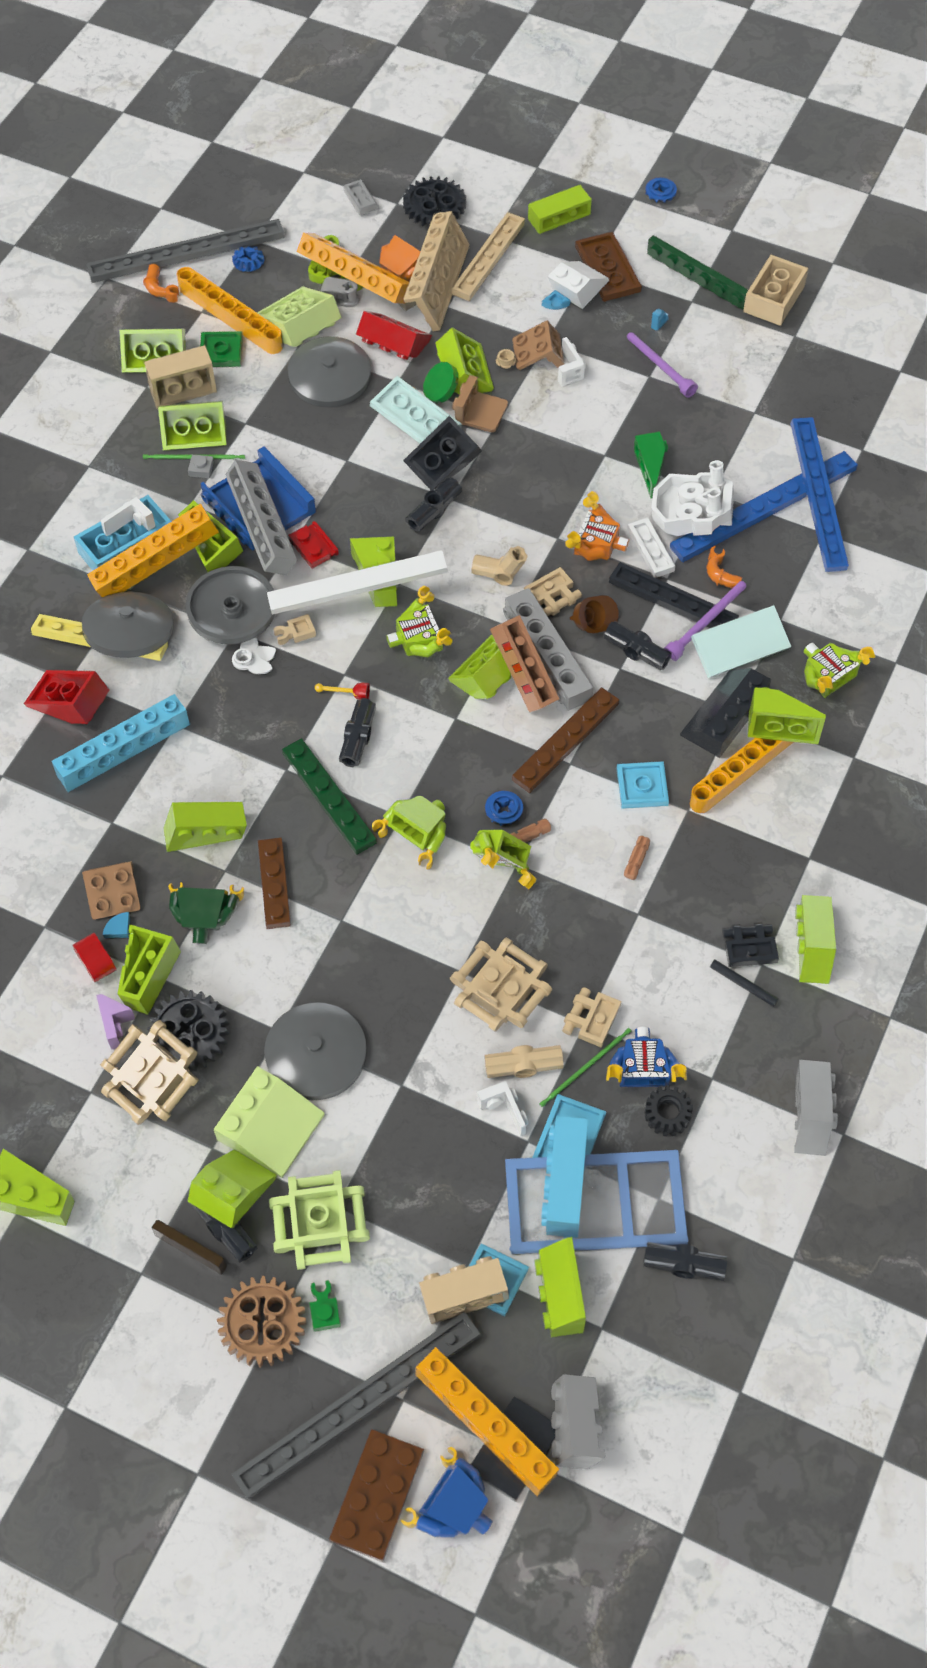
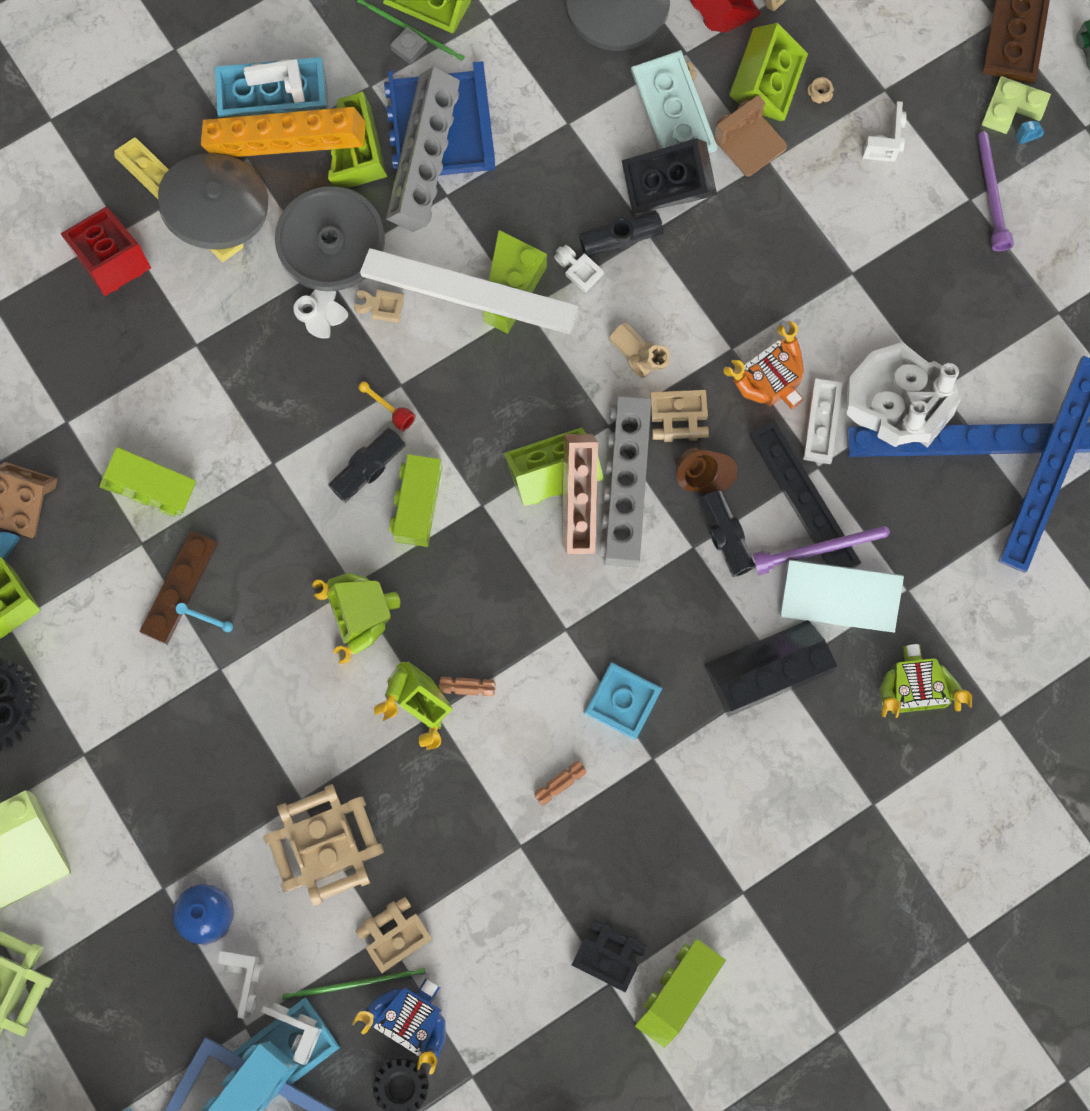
camera: 30 degrees right, 15 degrees up
medium azure brick [52,694,190,792] -> none
dark green torso [168,882,244,944] -> none
dark grey dish [264,1003,367,1100] -> none
dark green plate [282,738,377,855] -> none
red plate [288,521,339,569] -> none
torso [386,586,452,658] -> none
green tile [423,362,458,404] -> none
tan piece [484,1045,564,1078] -> none
blue gear [485,791,523,826] -> none
reddish brown plate [512,687,619,794] -> none
medium nougat bracket [513,320,564,370] -> none
dark azure tile [542,290,570,310] -> none
white slope [548,261,609,309] -> none
green slope [634,431,668,498] -> none
light orange beam [690,738,793,813] -> none
orange piece [707,546,743,589] -> none
black bar [710,959,779,1007] -> none
lime slope [747,687,826,744] -> none
none -> blue cylinder [172,884,234,945]
none -> medium azure hinge [176,603,233,632]
none -> white bracket [260,1002,322,1065]
none -> lime brick [389,454,442,547]
none -> white plate [554,245,604,293]
none -> yellowish green plate [982,76,1051,134]

